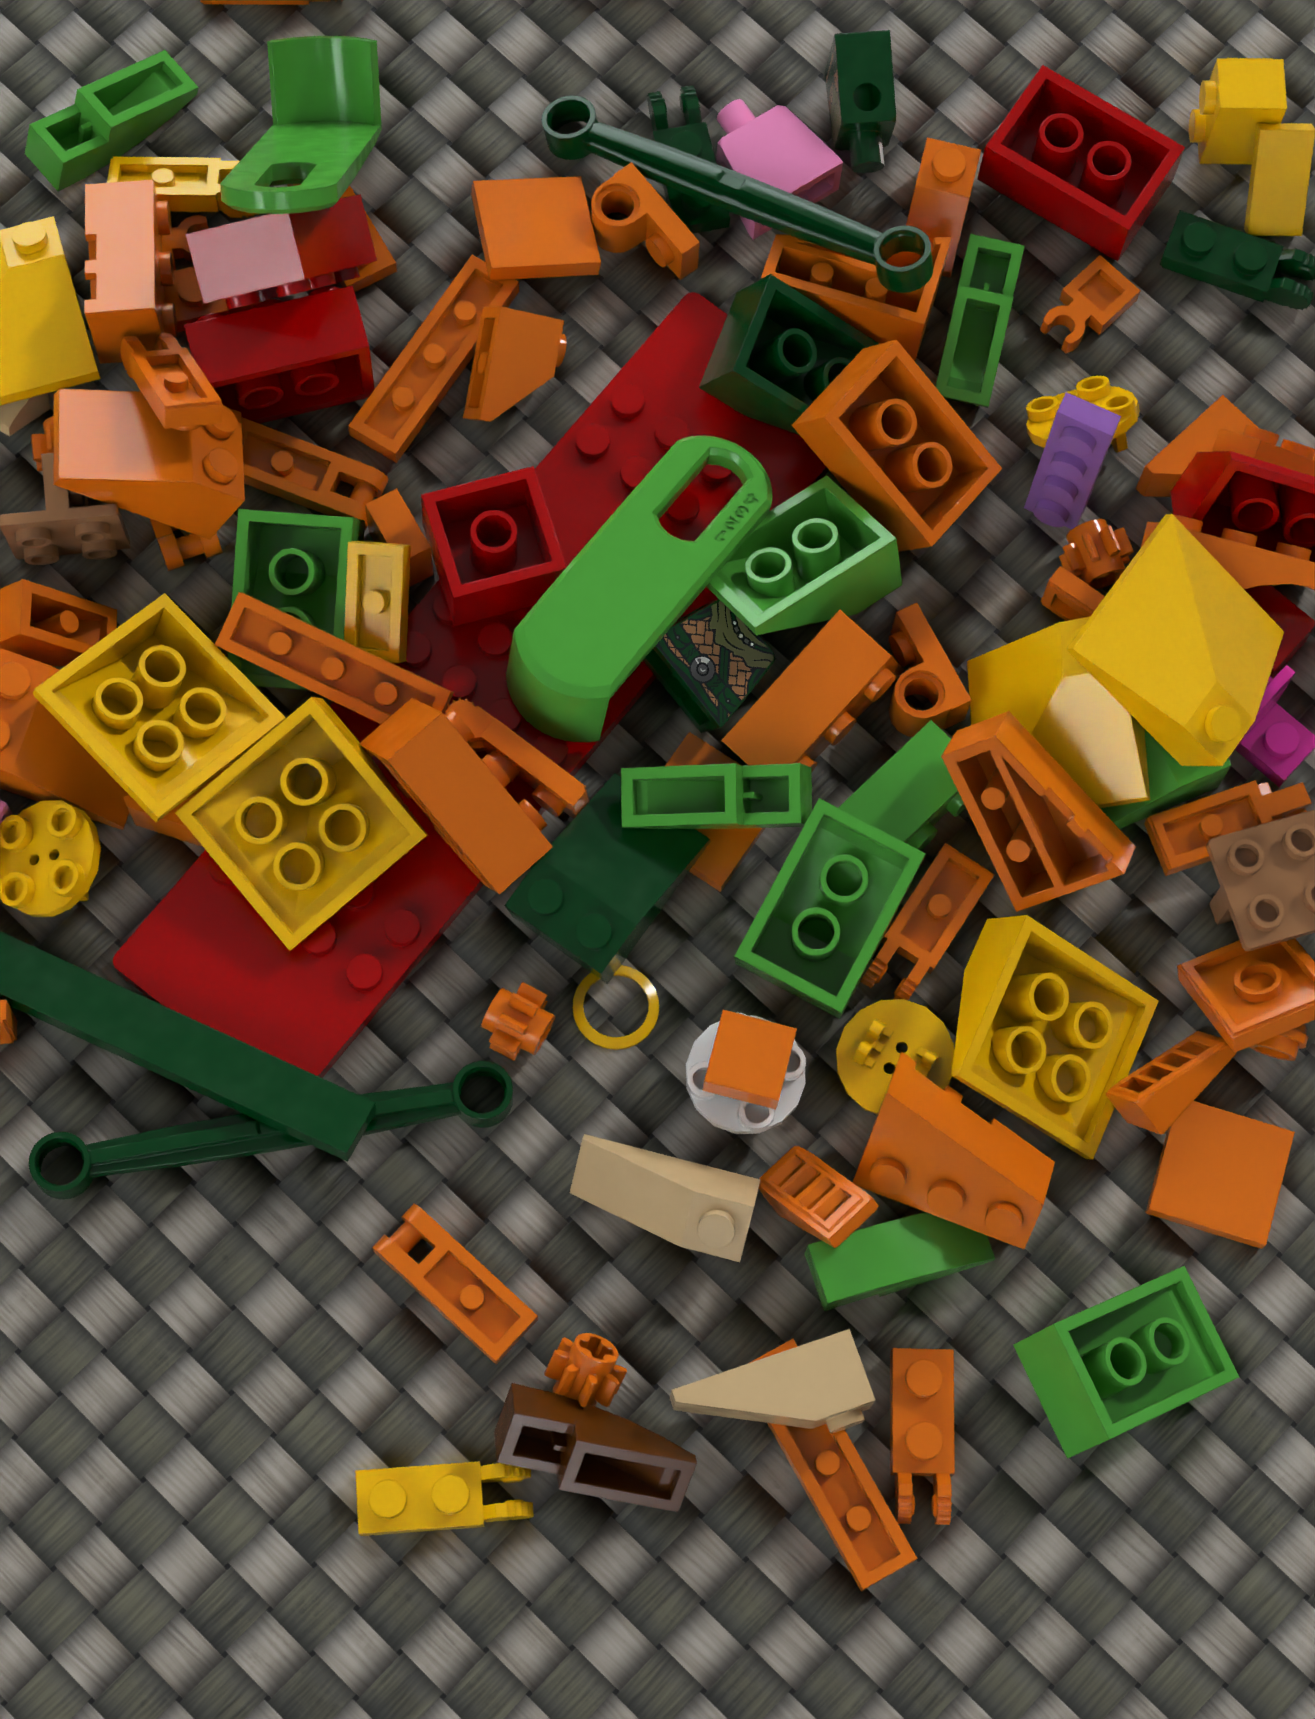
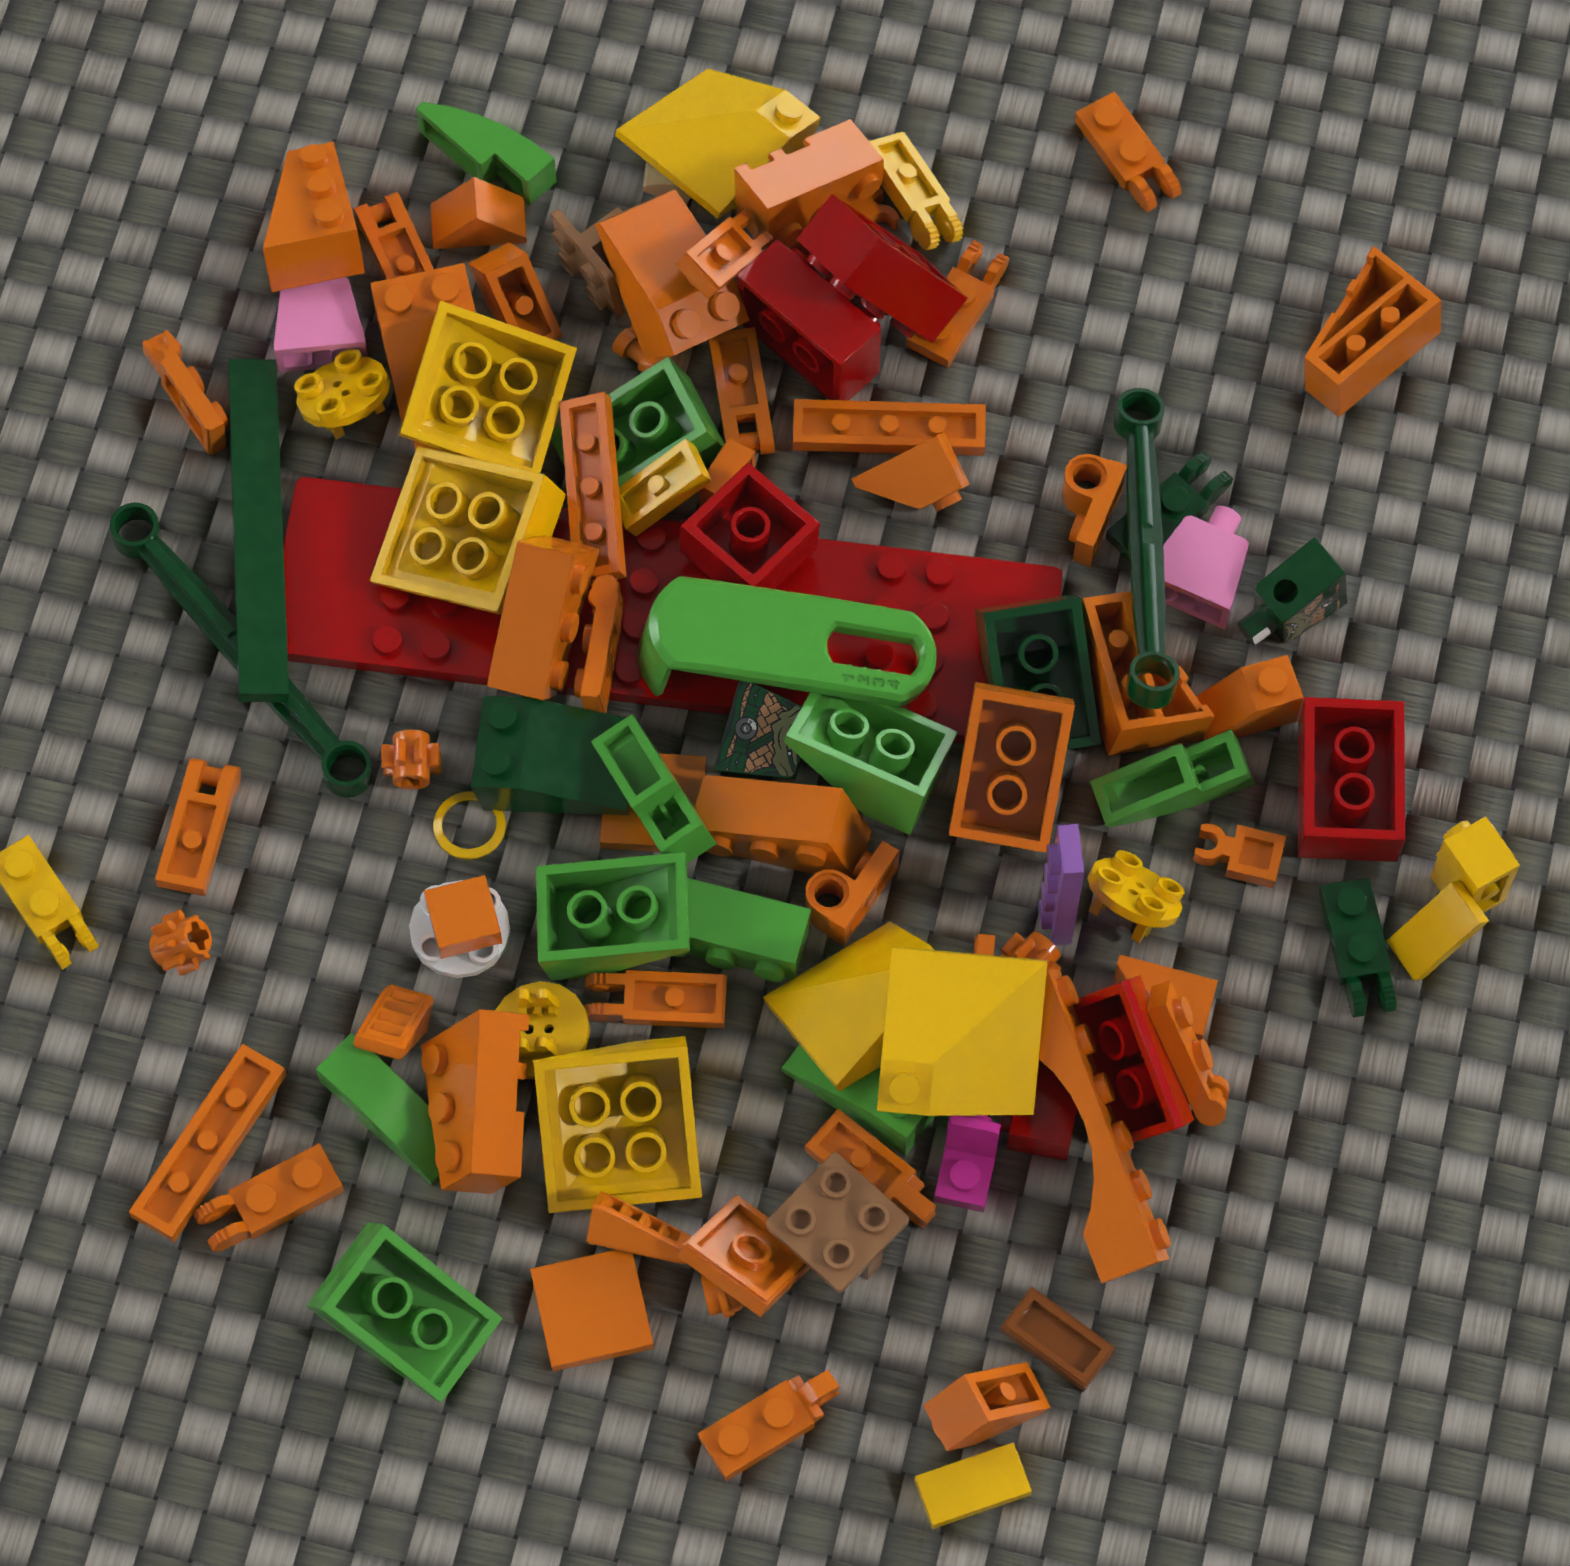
camera: 65 degrees right, 5 degrees down
bright green slope [25,50,199,192] -> none
bright green piece [220,36,382,214] -> none
orange tile [471,176,601,280] -> none
reddish brown slope [494,1383,697,1512] -> none
tan slope [570,1134,760,1262] -> none
tan slope [670,1329,875,1433] -> none
orange wedge [941,711,1136,912] -> none

